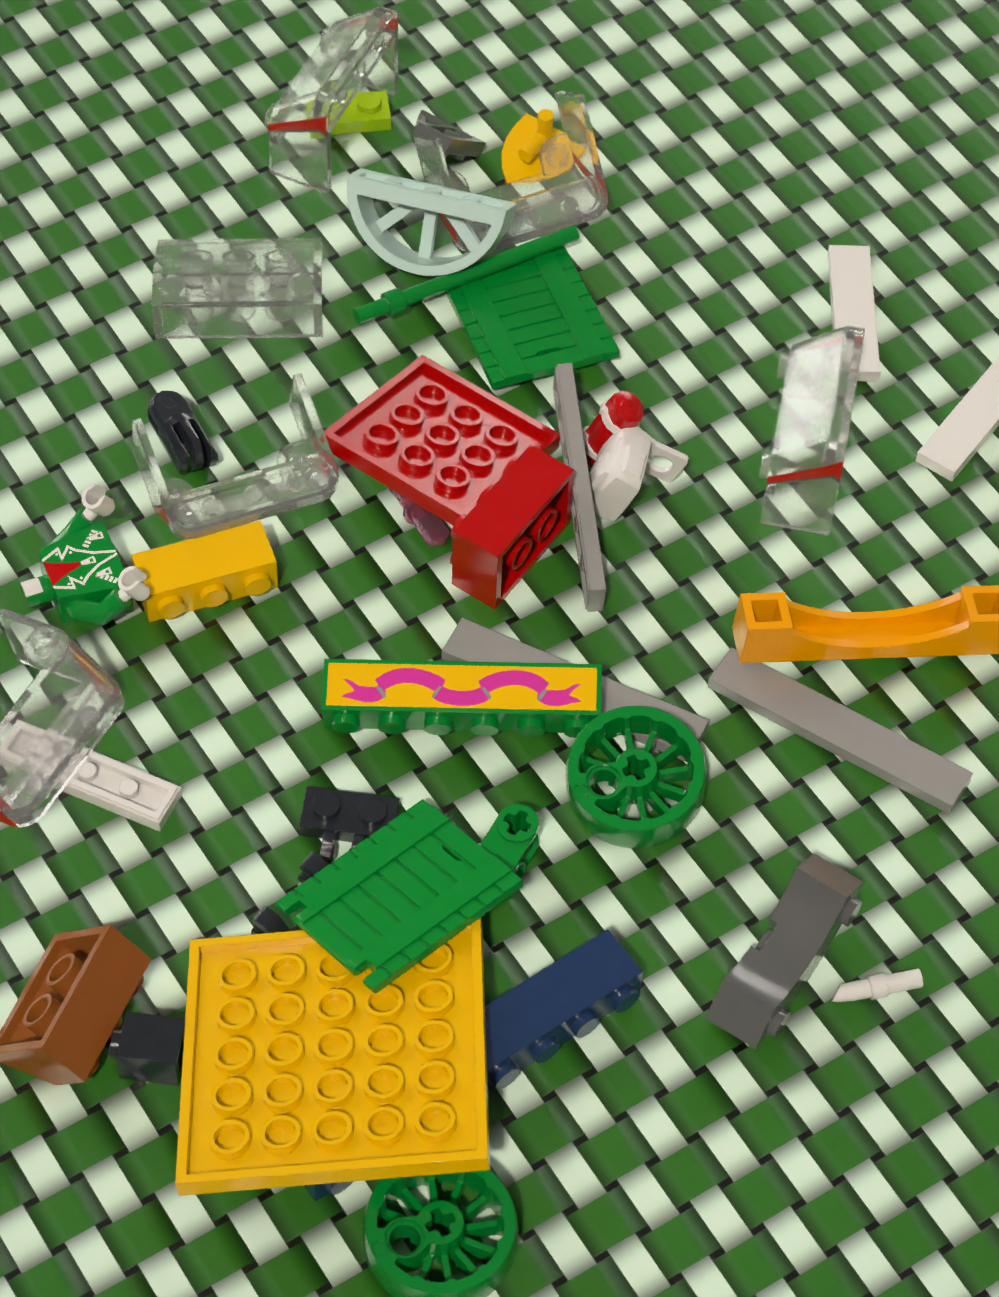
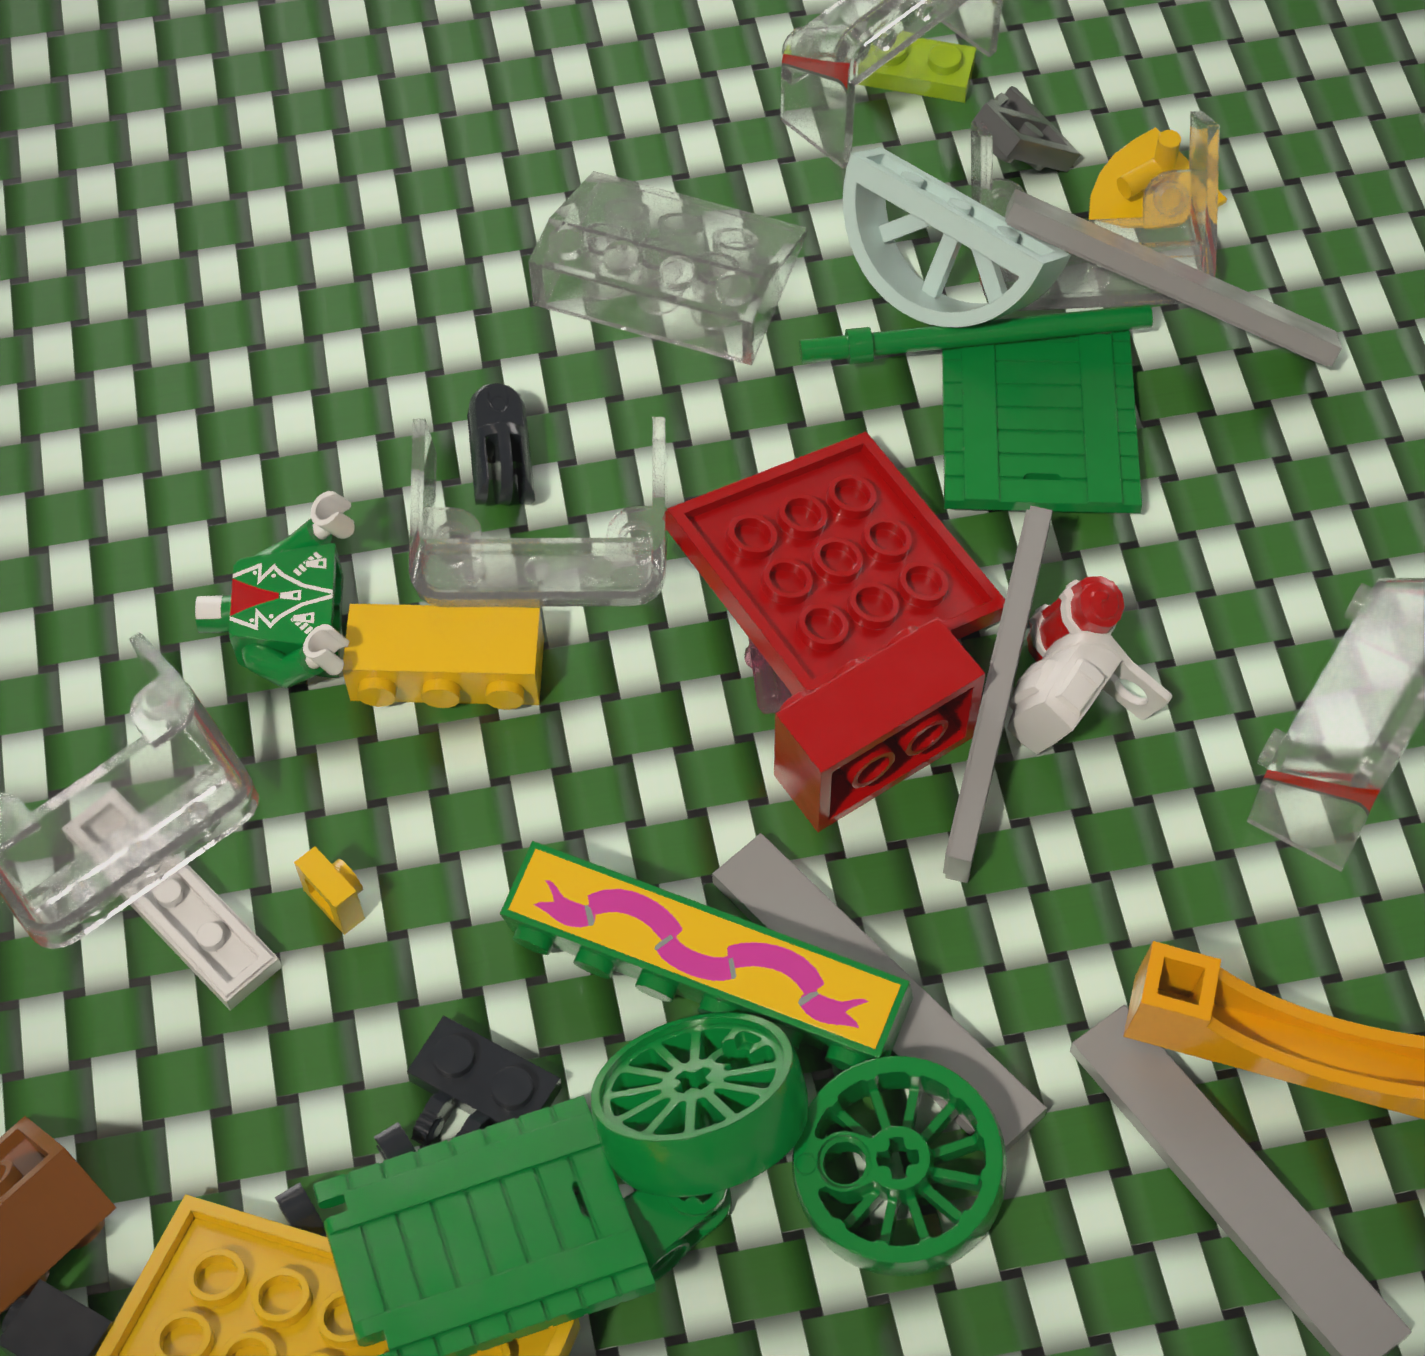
camera: 25 degrees right, 5 degrees up
none -> yellow plate [294,846,365,935]
none -> green piece [591,1012,809,1197]
none -> light grey tile [1005,189,1342,367]

